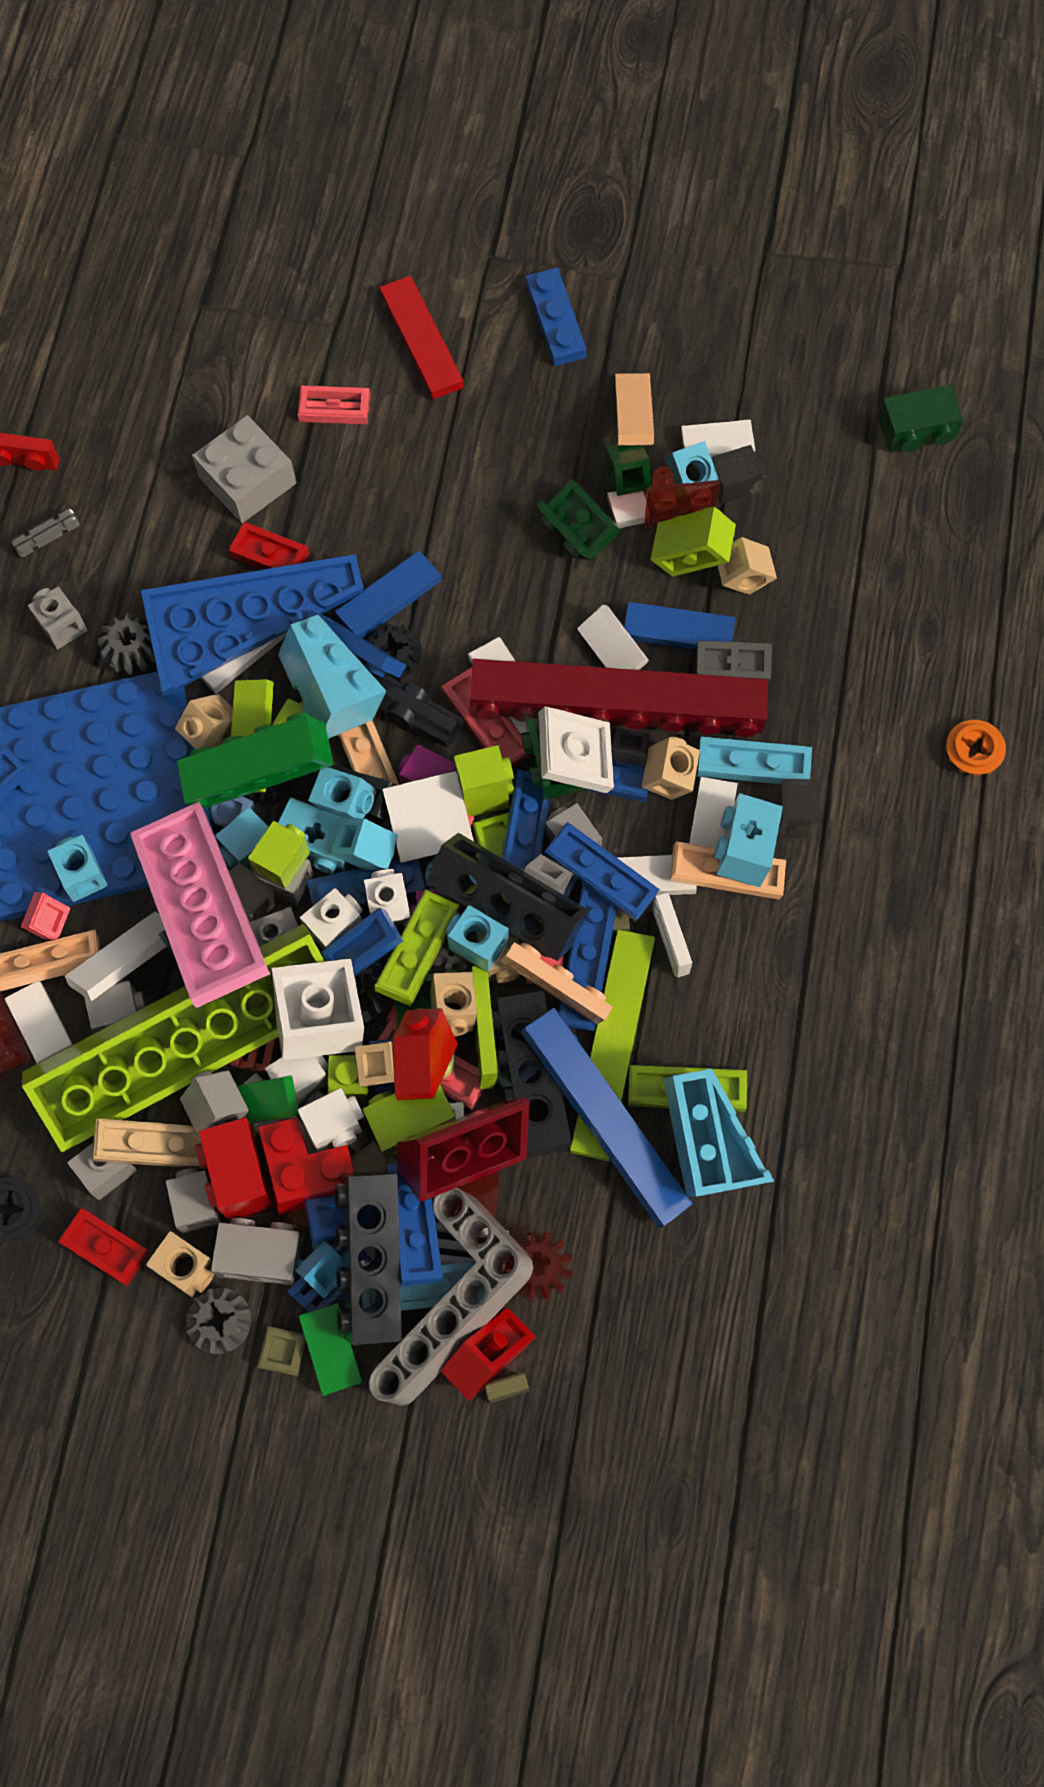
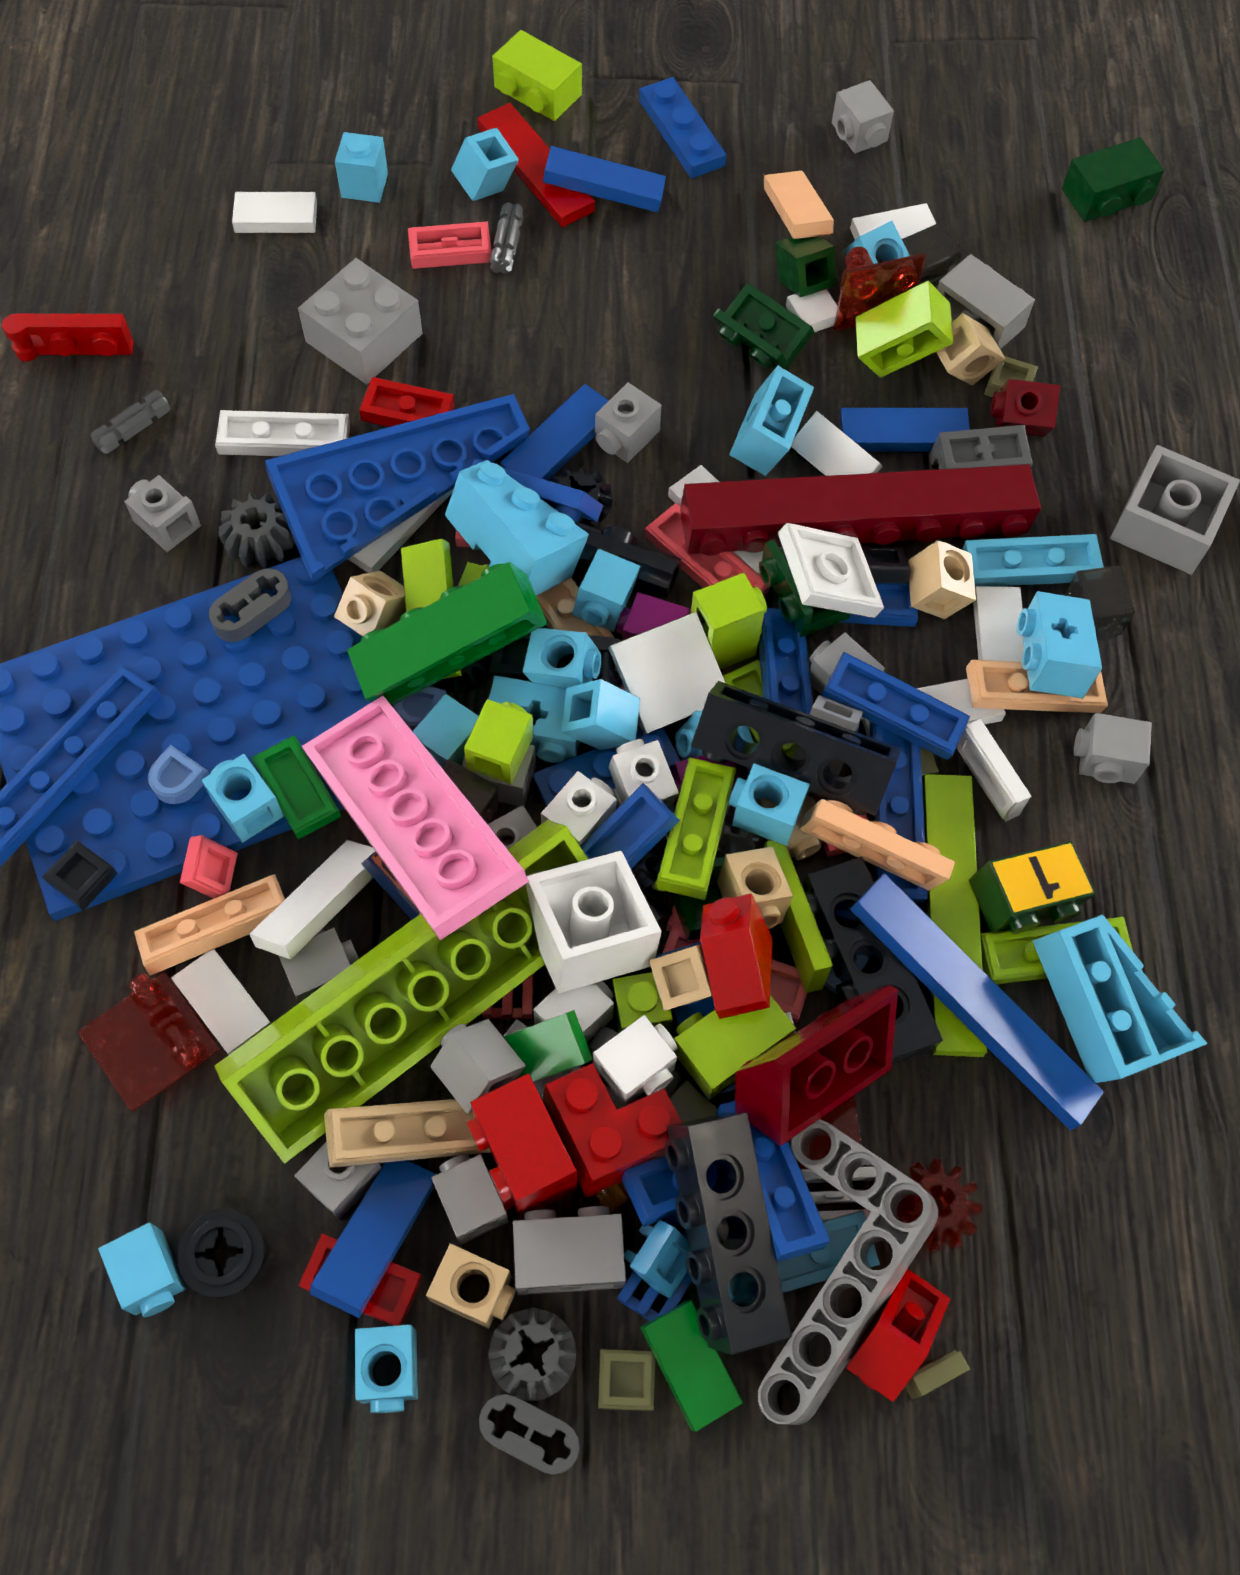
camera: 15 degrees left, 5 degrees down
none -> medium blue tile [148,745,209,804]
none -> dark grey beam [209,568,292,642]
none -> white tile [215,410,351,456]
none -> white tile [232,192,317,233]
none -> green tile [251,735,341,840]
none -> blue tile [310,1160,437,1318]
none -> medium azure brick [335,132,388,203]
none -> medium azure brick [355,1325,418,1413]
none -> medium azure brick [451,128,519,201]
none -> dark grey beam [479,1394,580,1475]
none -> dark grey axle [490,202,524,274]
none -> lime brick [492,30,582,121]
none -> blue tile [543,146,666,212]
none -> medium azure brick [572,549,640,632]
none -> light grey brick [595,382,662,463]
none -> medium azure brick [729,365,814,476]
none -> light grey brick [831,80,894,154]
none -> light grey brick [937,254,1035,349]
none -> brick [968,841,1096,934]
none -> olive tile [984,356,1038,397]
none -> dark red brick [990,379,1060,437]
none -> light grey brick [1074,713,1152,784]
none -> light grey brick [1110,445,1240,575]

